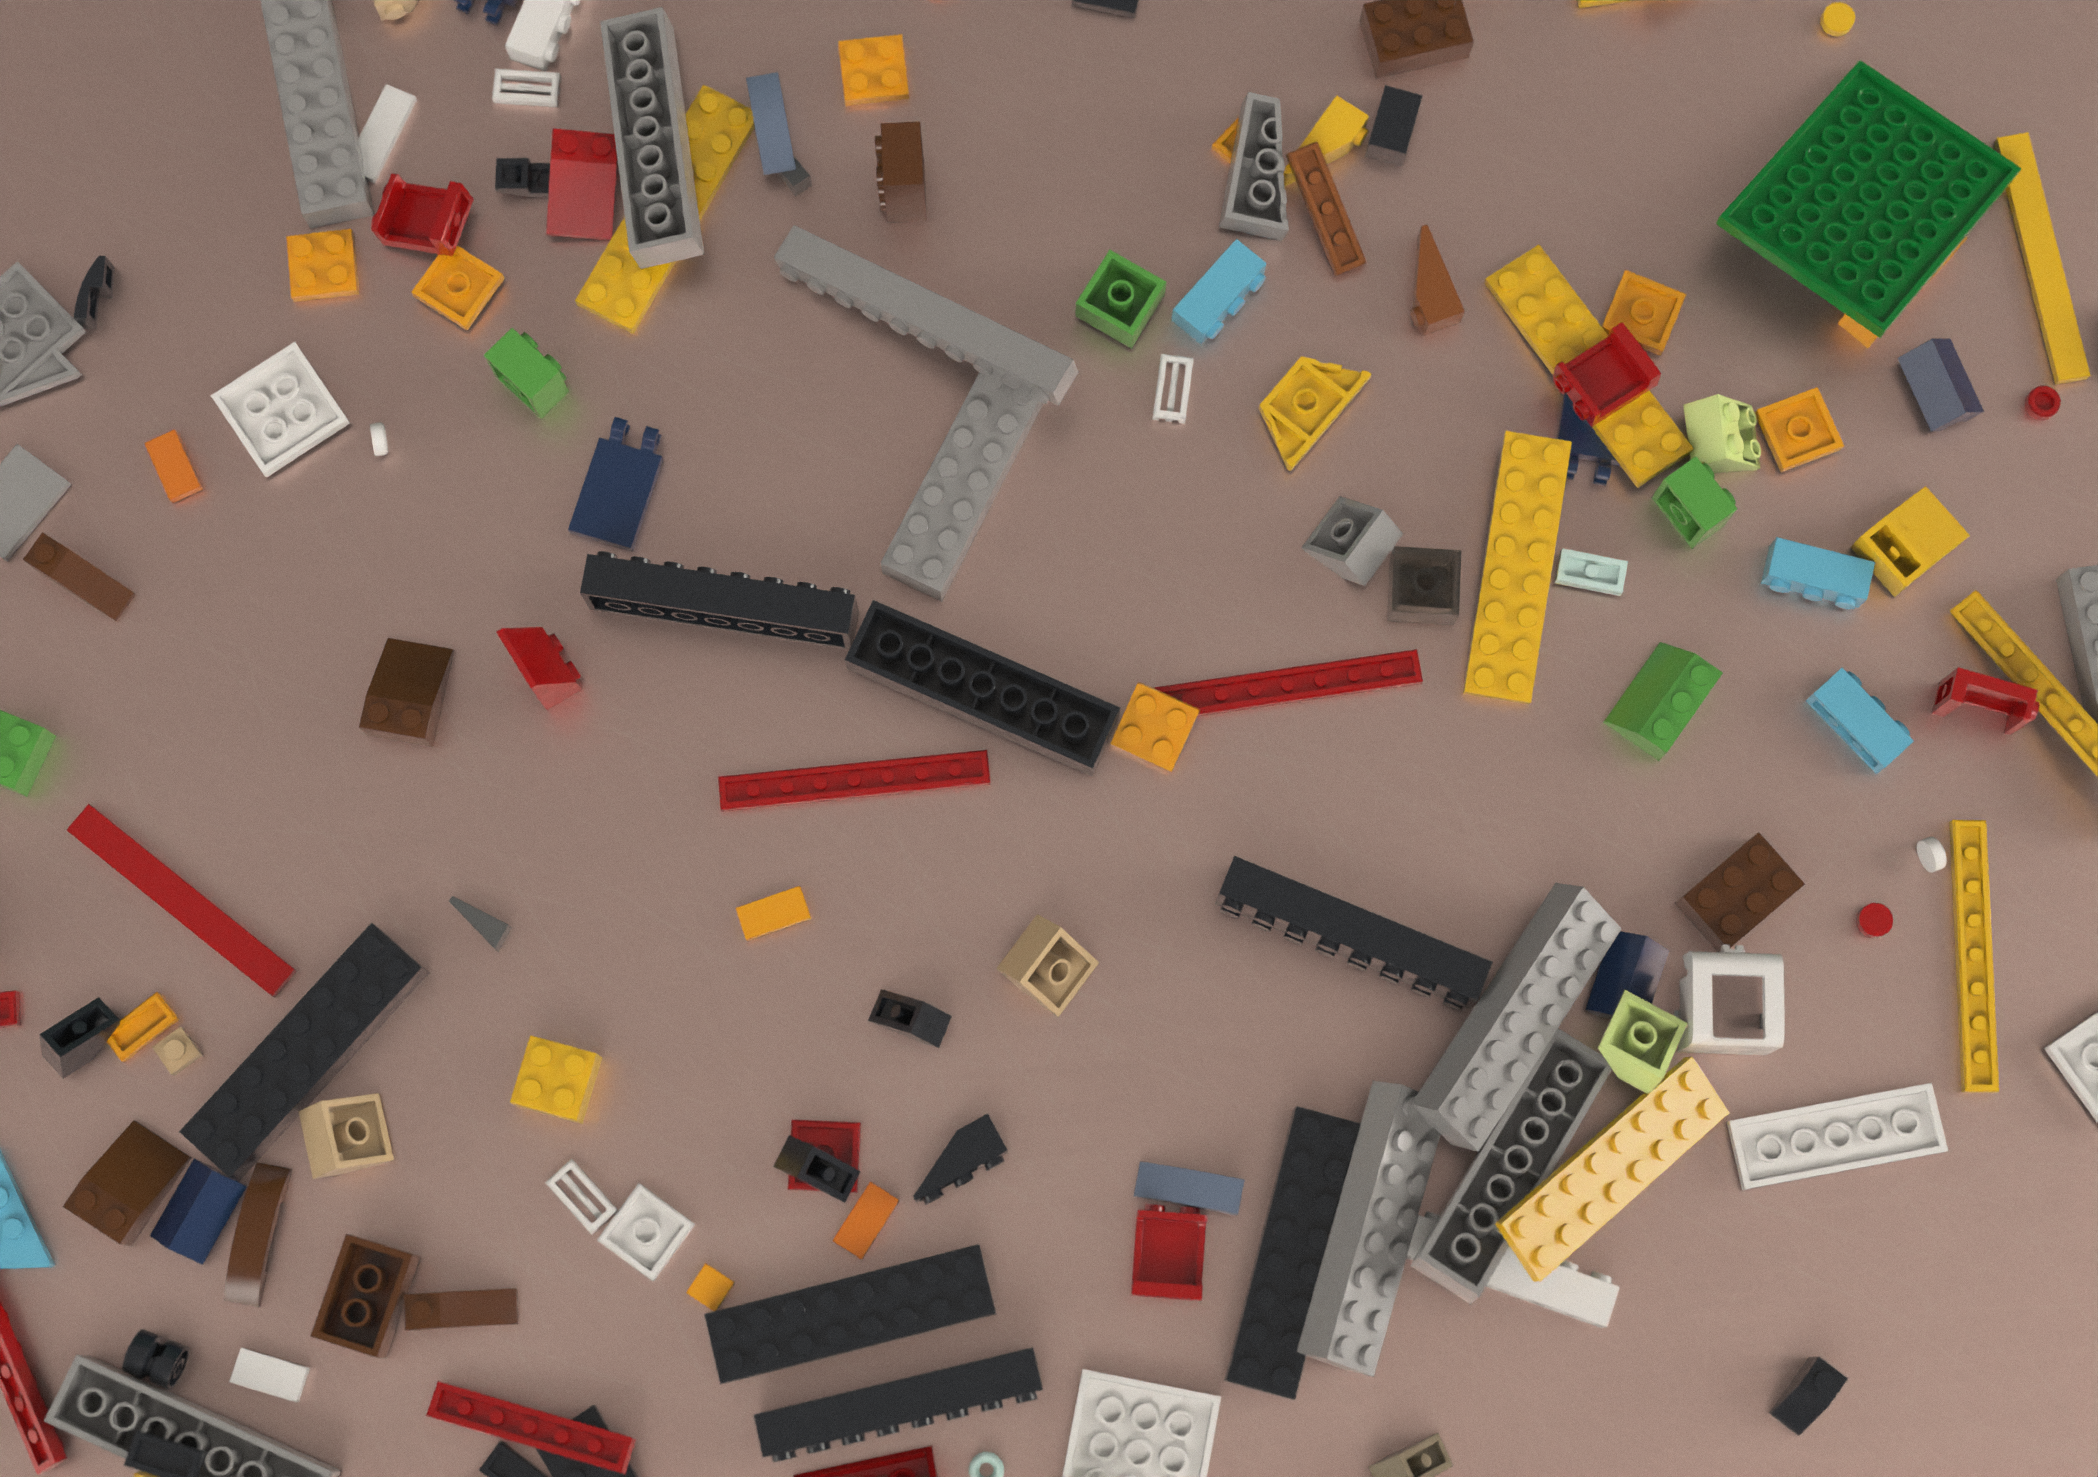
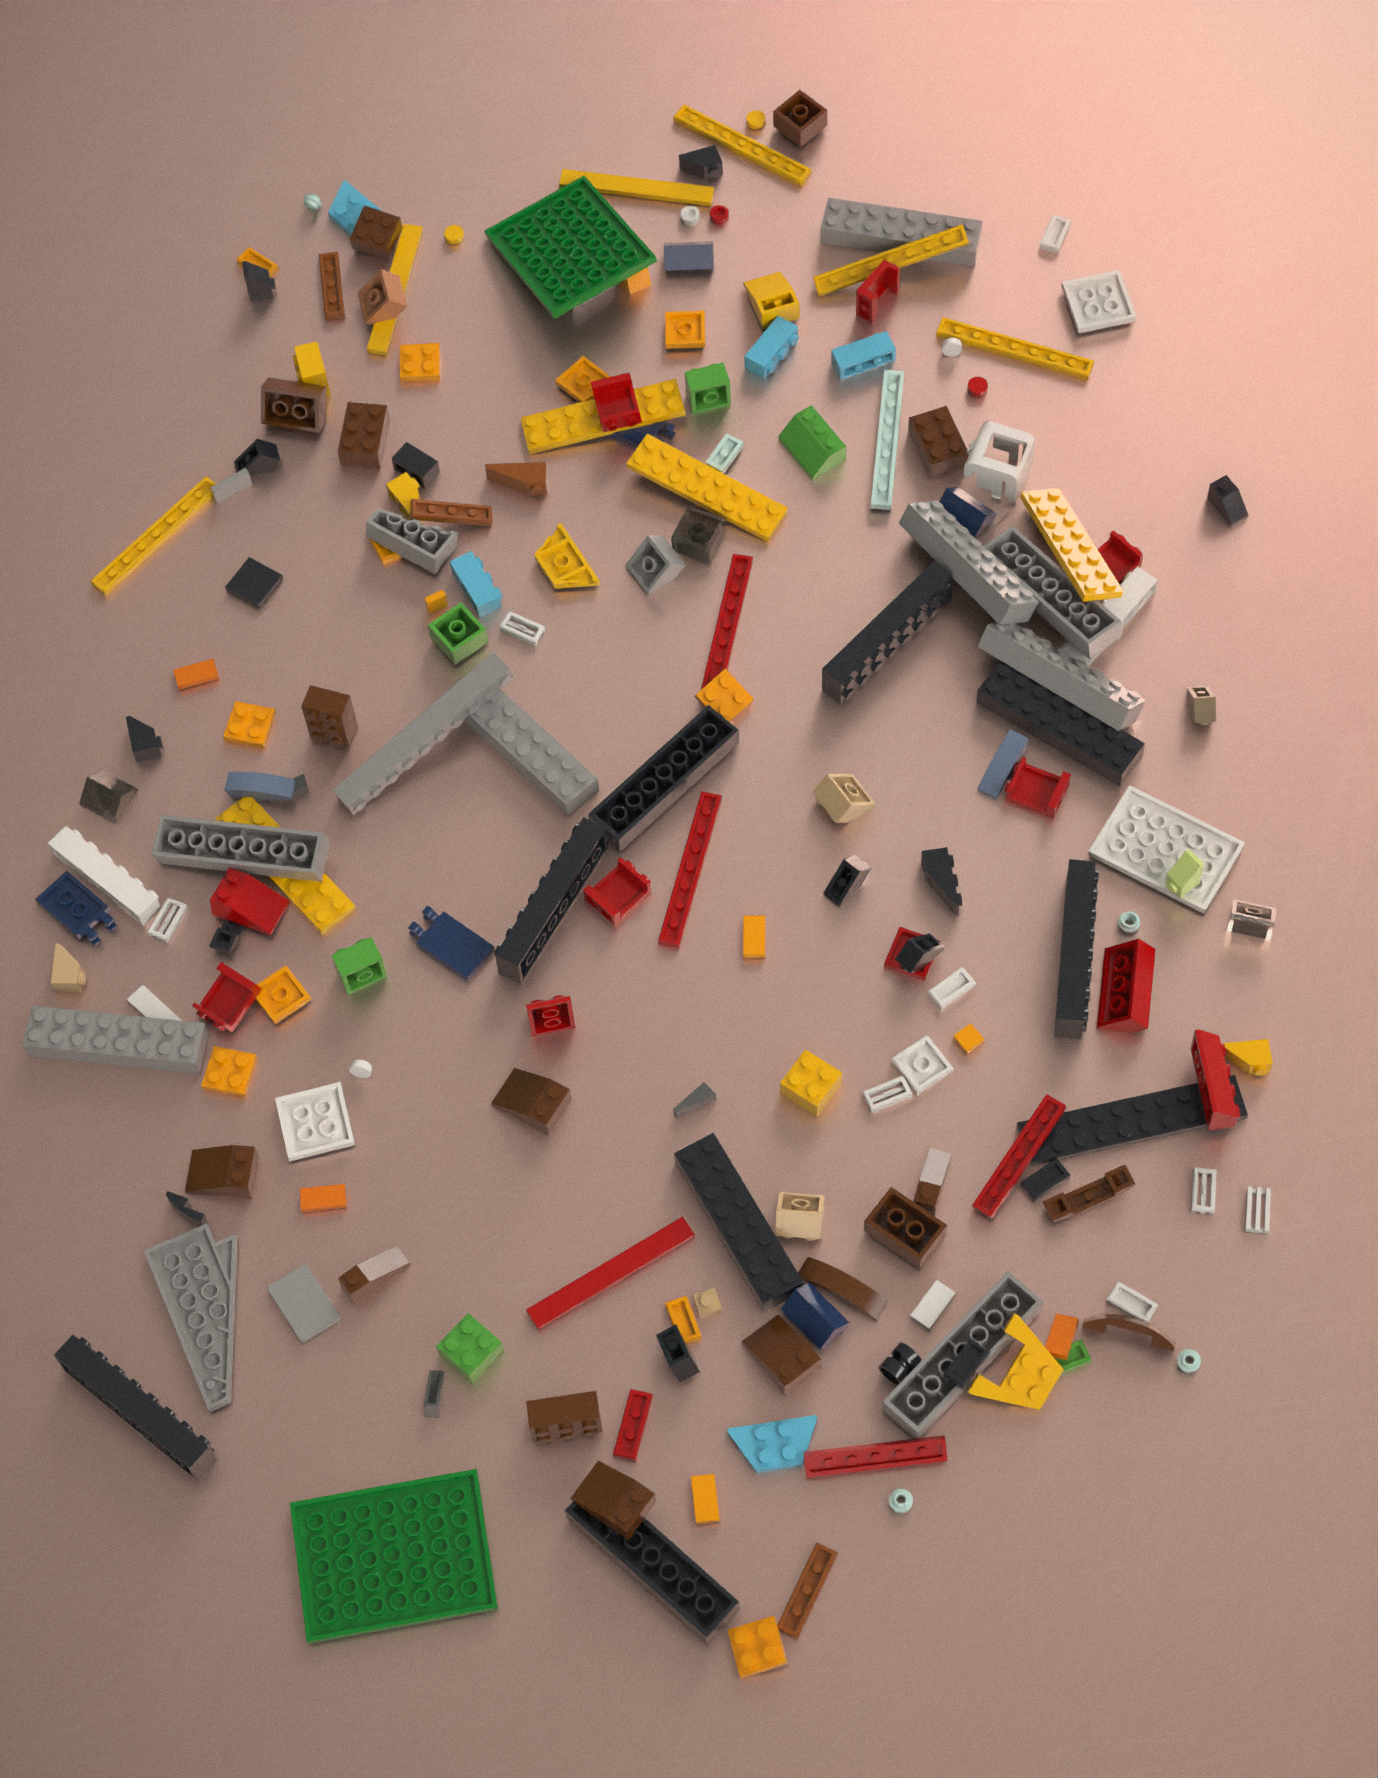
camera: 65 degrees left, 15 degrees down
black brick [704,1244,996,1384] -> none
orange tile [832,1181,900,1260] -> none
yellowish green slope [1598,990,1687,1093] -> none
yellowish green slope [1683,394,1761,473] -> none
white plate [1727,1083,1948,1190] -> none
none -> reddish brown slope [185,1145,259,1199]
none -> light orange plate [400,343,440,382]
none -> light orange tile [424,590,448,615]
none -> red panel [583,857,652,927]
none -> white tile [680,206,700,226]
none -> light aqua plate [871,370,904,510]
none -> white tile [927,967,976,1010]
none -> red panel [1097,530,1143,585]

